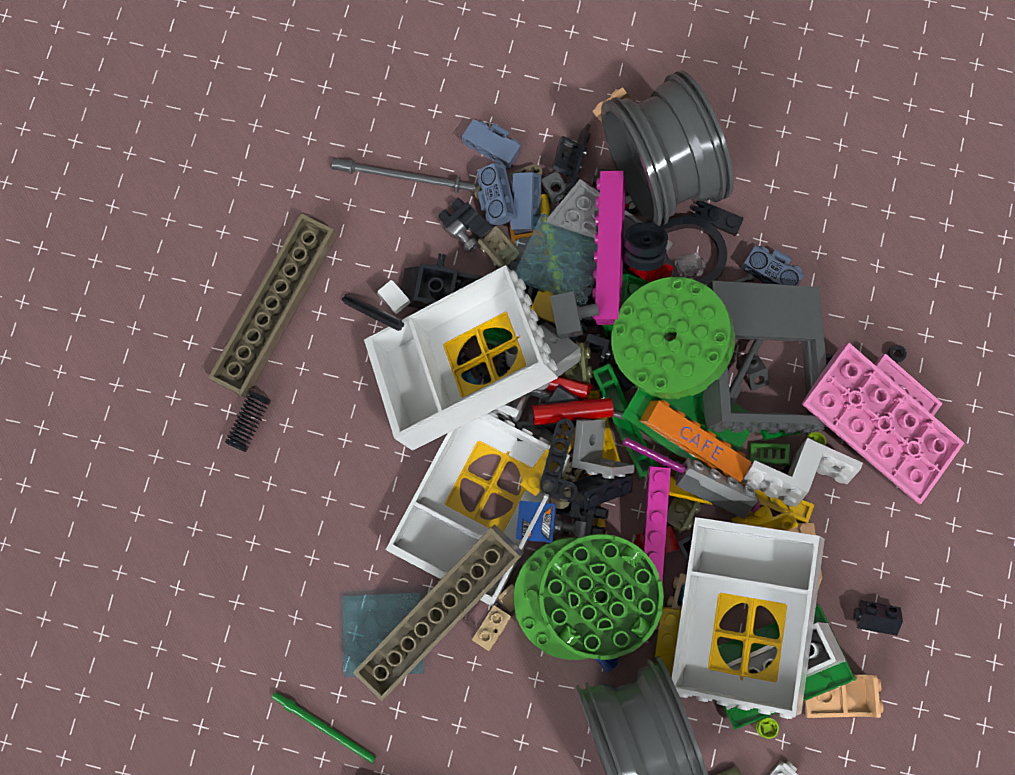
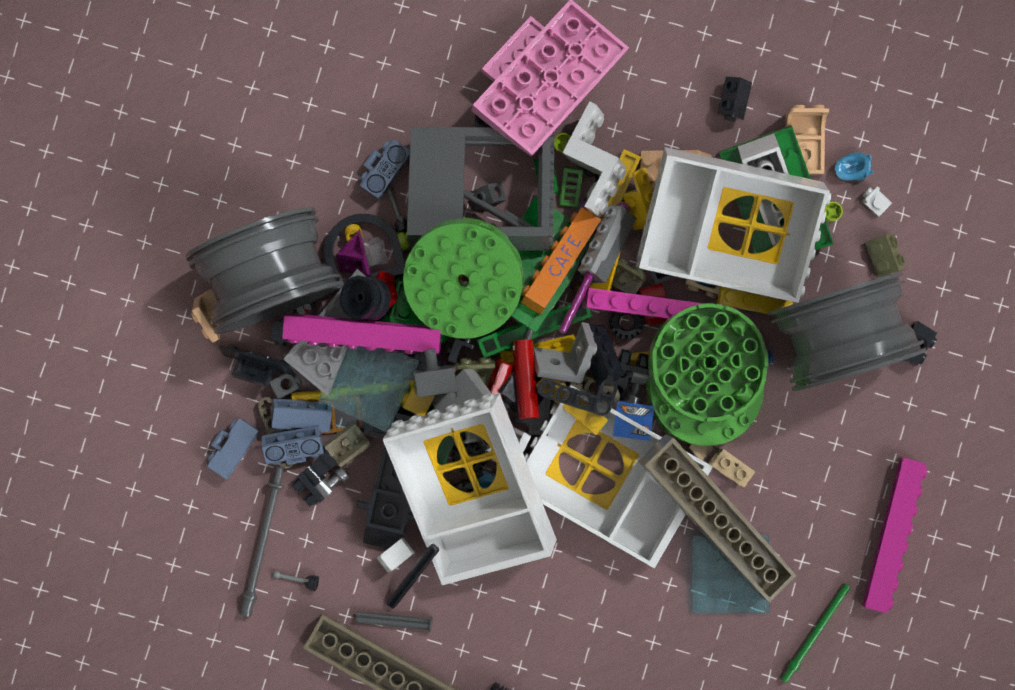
camera: 90 degrees left, 10 degrees up
black hinge [690,201,744,236] -> none
black axle [887,345,907,363] -> none
none -> hinge [273,571,319,591]
none -> magenta slope [336,229,370,275]
none -> yellow bush [344,224,363,241]
none -> dark grey axle [356,611,433,632]
none -> black tyre [609,312,644,340]
none -> dark azure hat [835,152,874,181]

